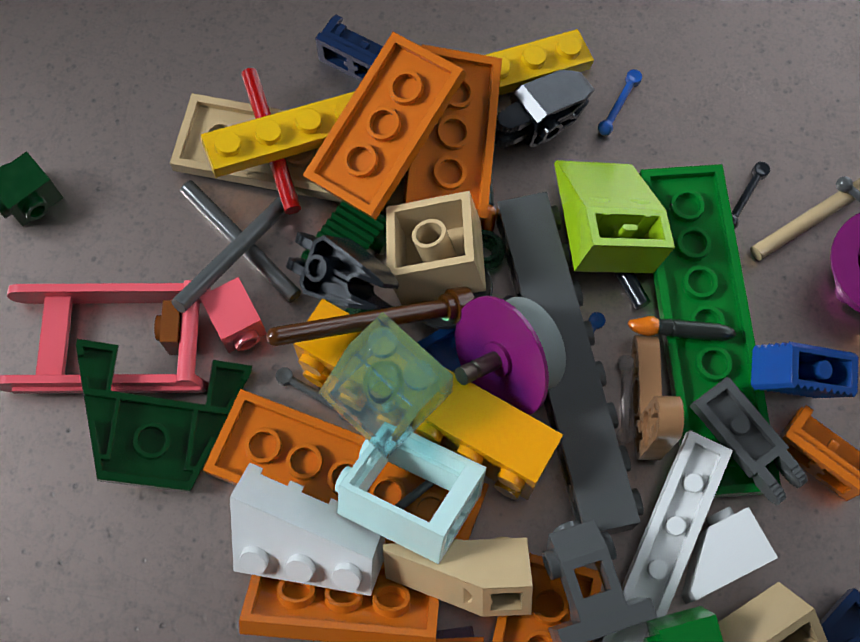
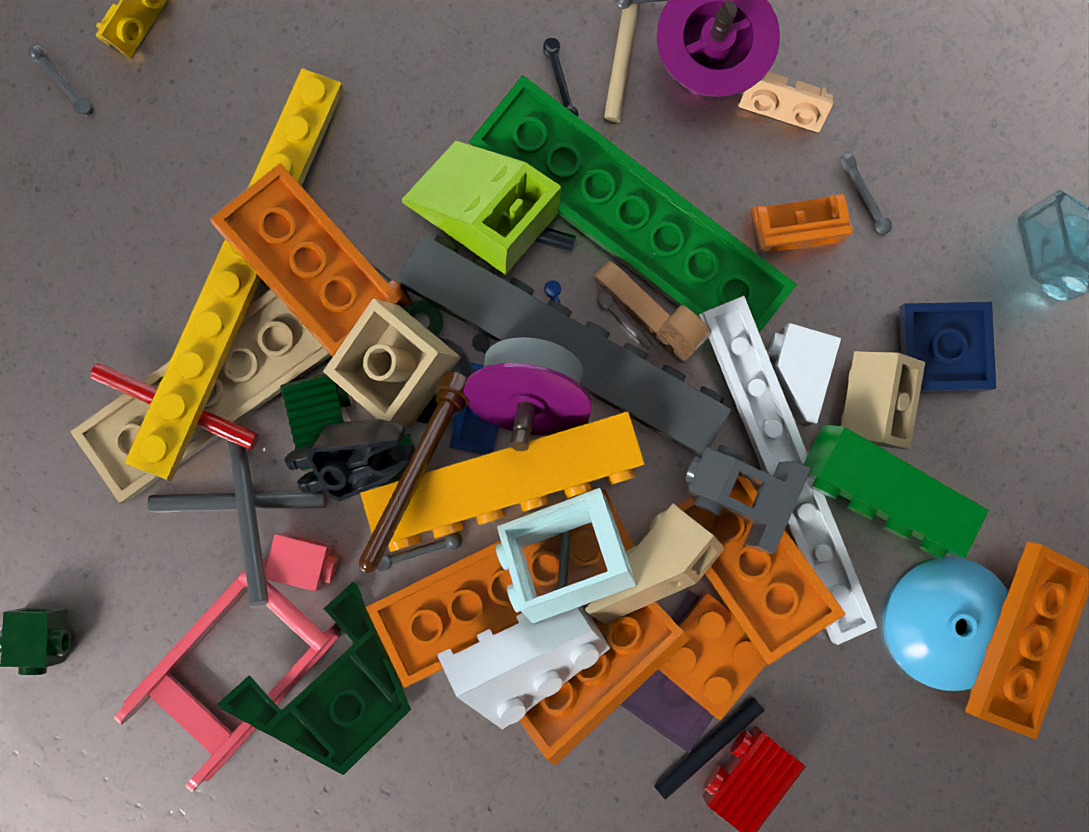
camera: 45 degrees left, 15 degrees up
dark orange plate [154,300,181,355] -> none
orange plate [303,32,467,220] -> none
dark blue hinge [315,14,383,81] -> none
clear light blue slope [318,312,453,459] -> none
black hinge [494,70,595,148] -> none
blue hinge [598,69,642,136] -> none
pearl dark grey piece [628,316,736,341] -> none
dark grey hinge [690,377,808,505] -> none
blue brick [751,341,859,398] -> none

